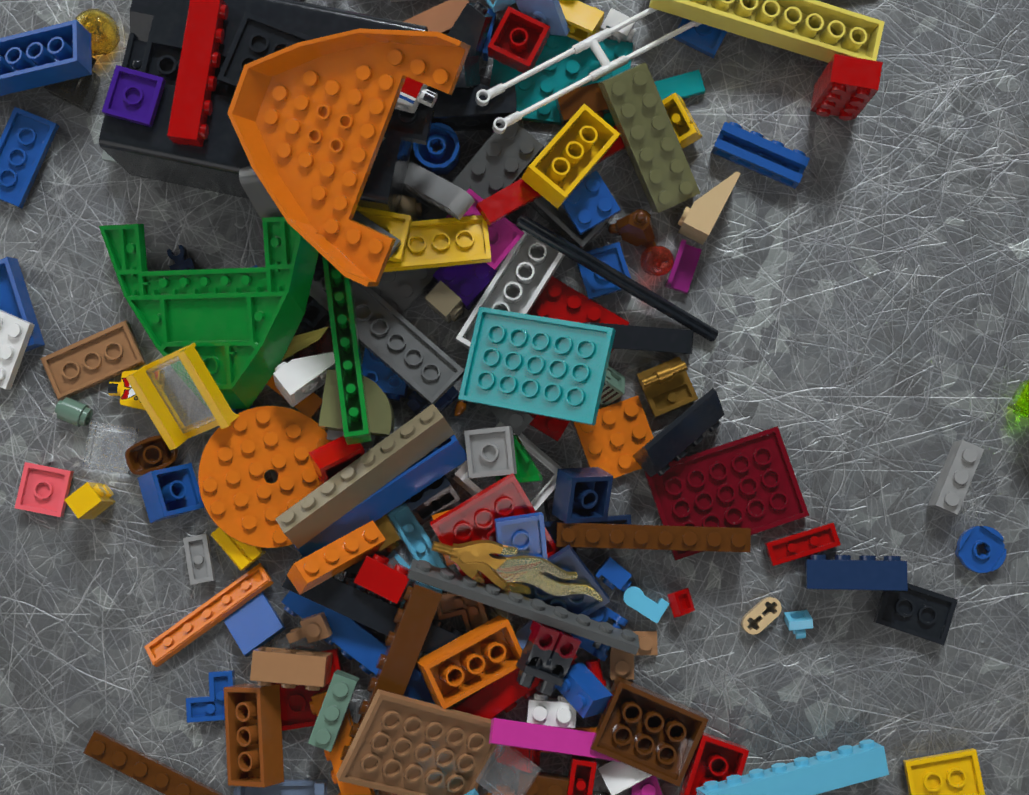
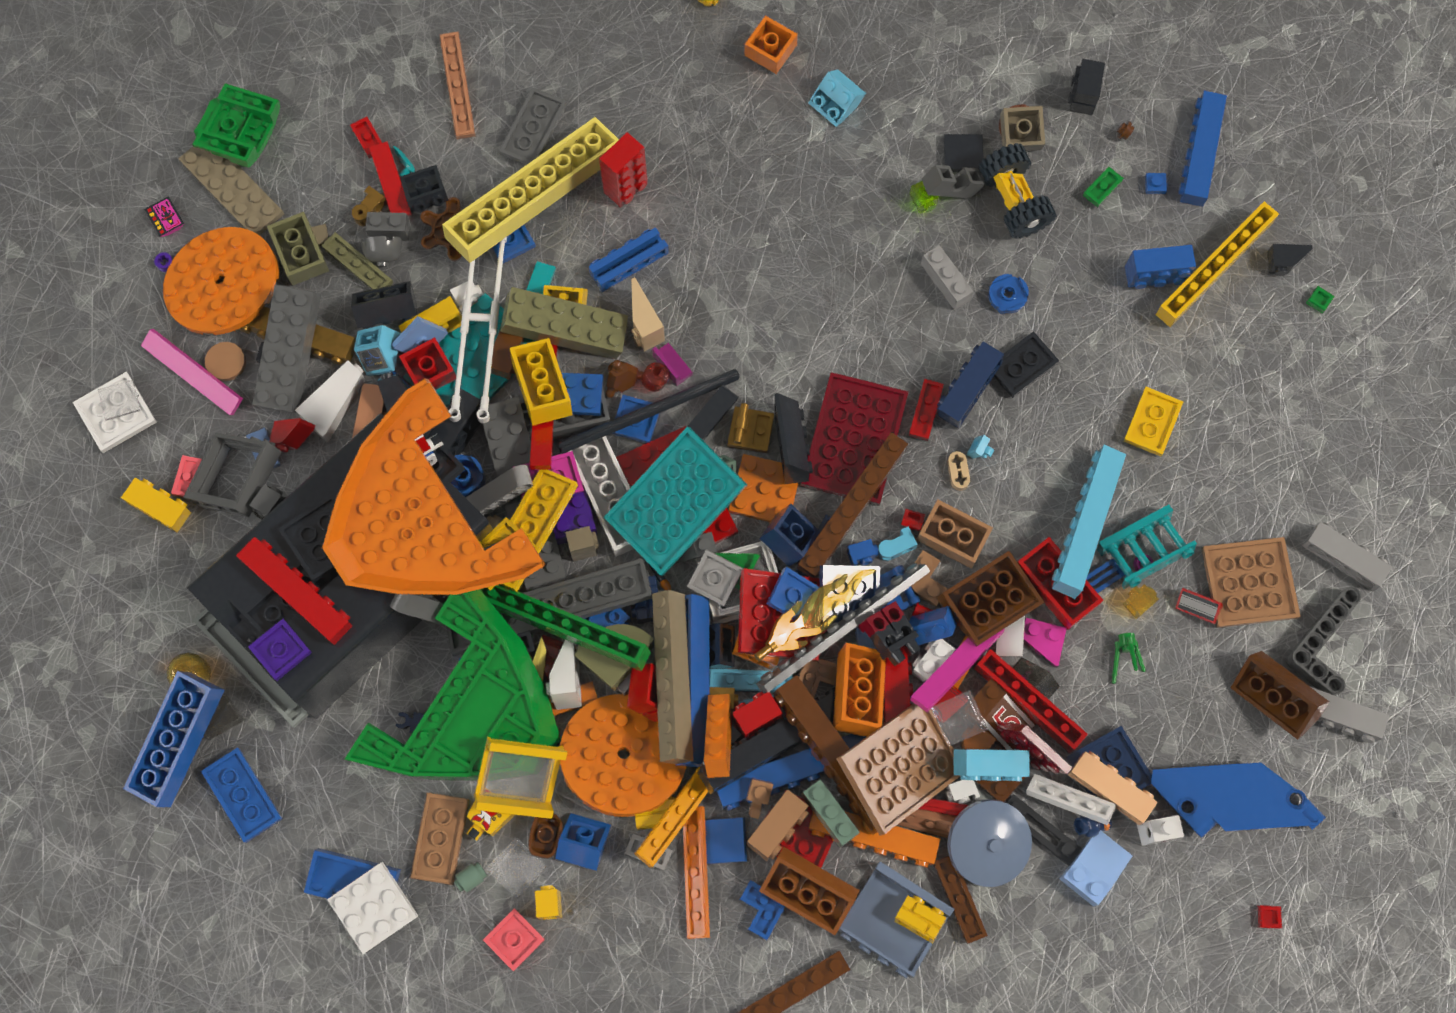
camera: 60 degrees left, 10 degrees down
none -> light orange tile [634,767,708,868]
none -> medium nougat brick [917,499,993,569]

